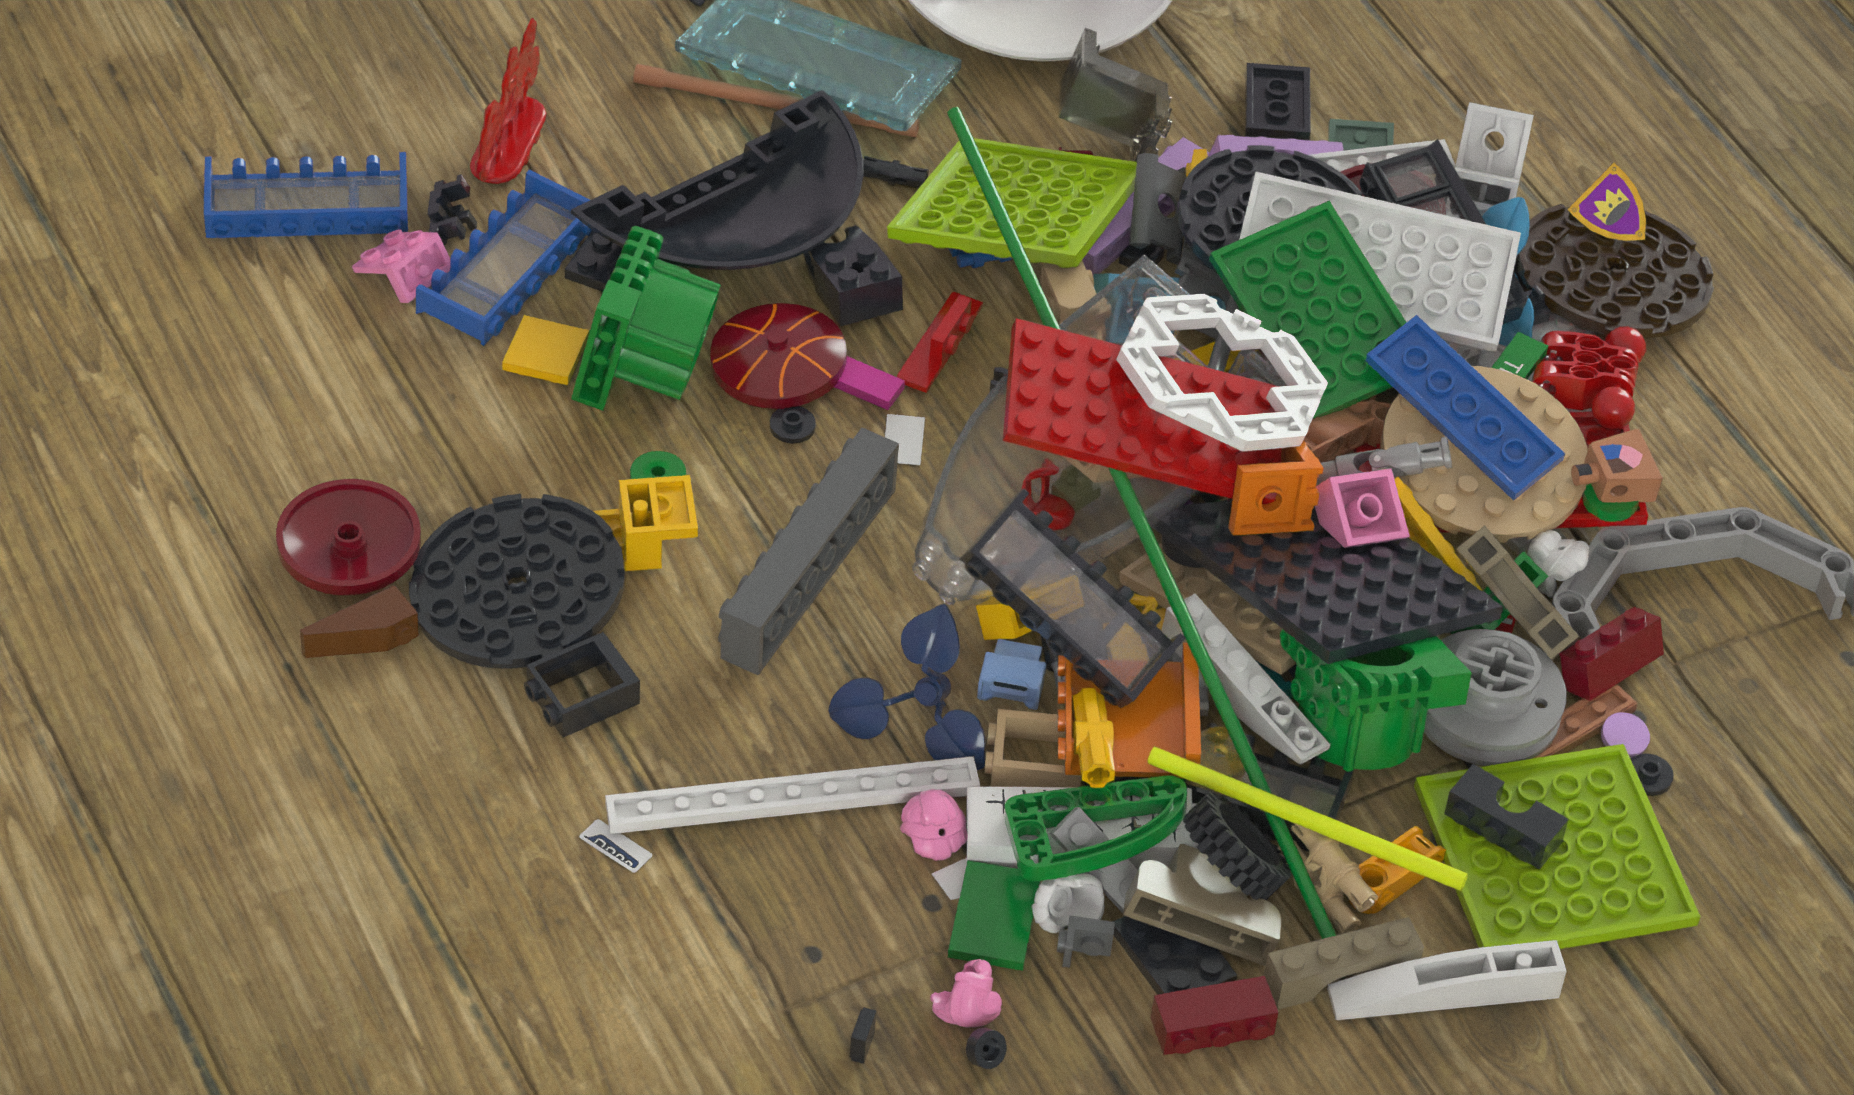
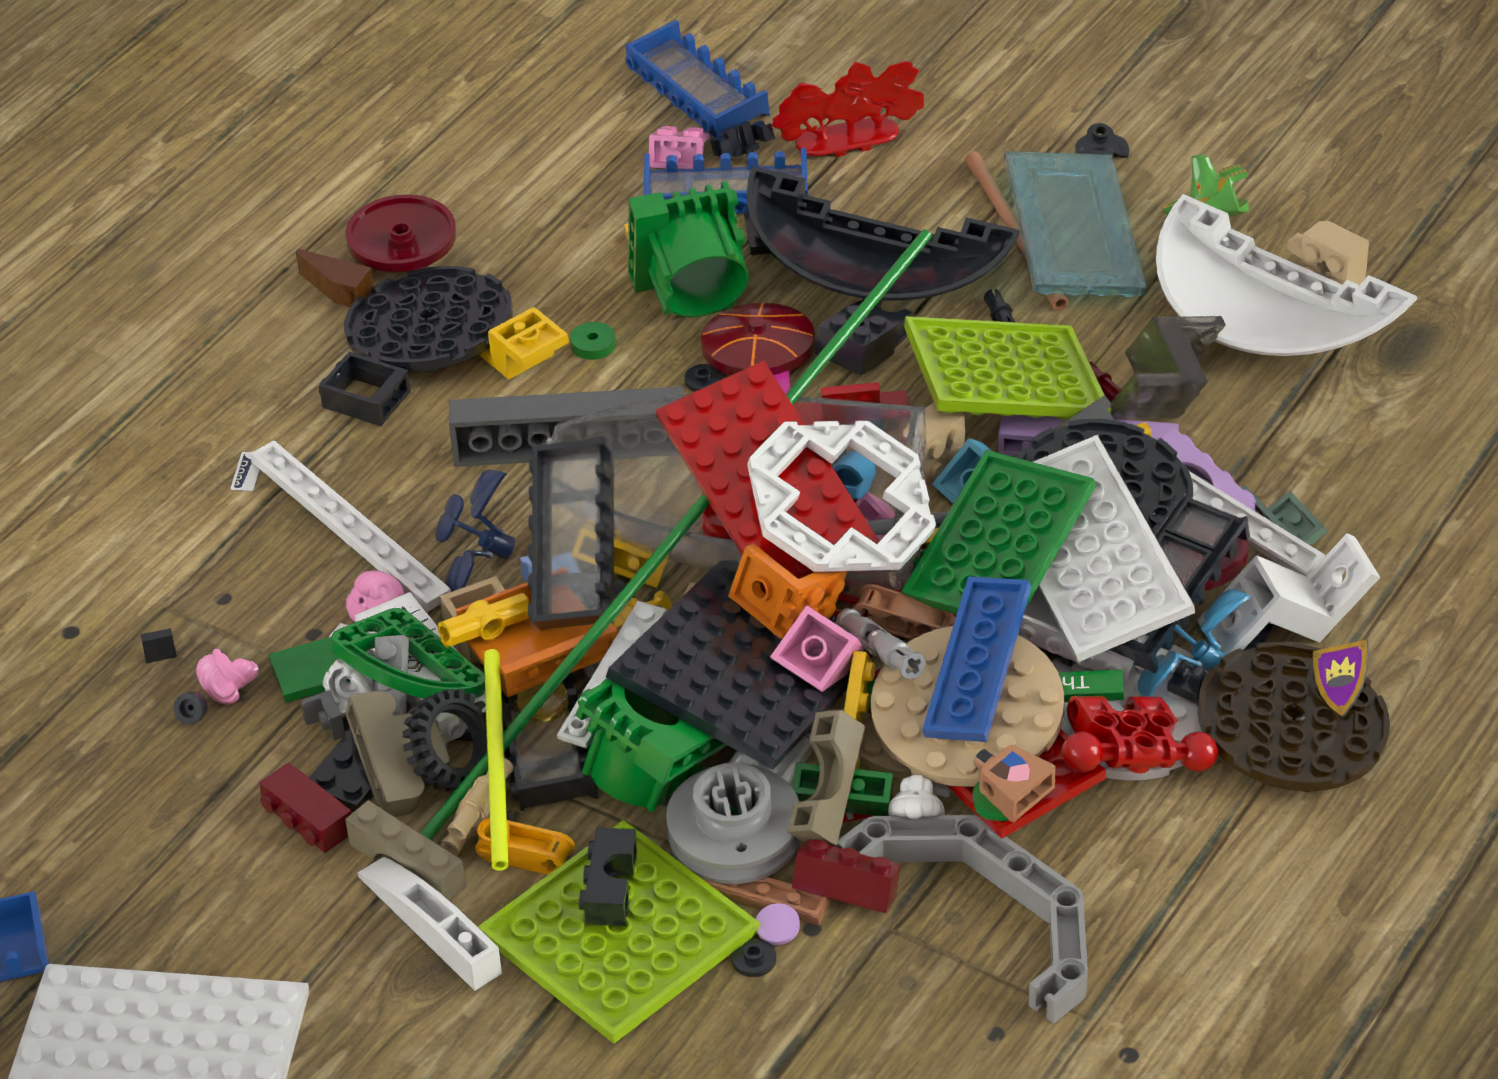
camera: 65 degrees right, 5 degrees down
black plate [1245,63,1311,140] -> none

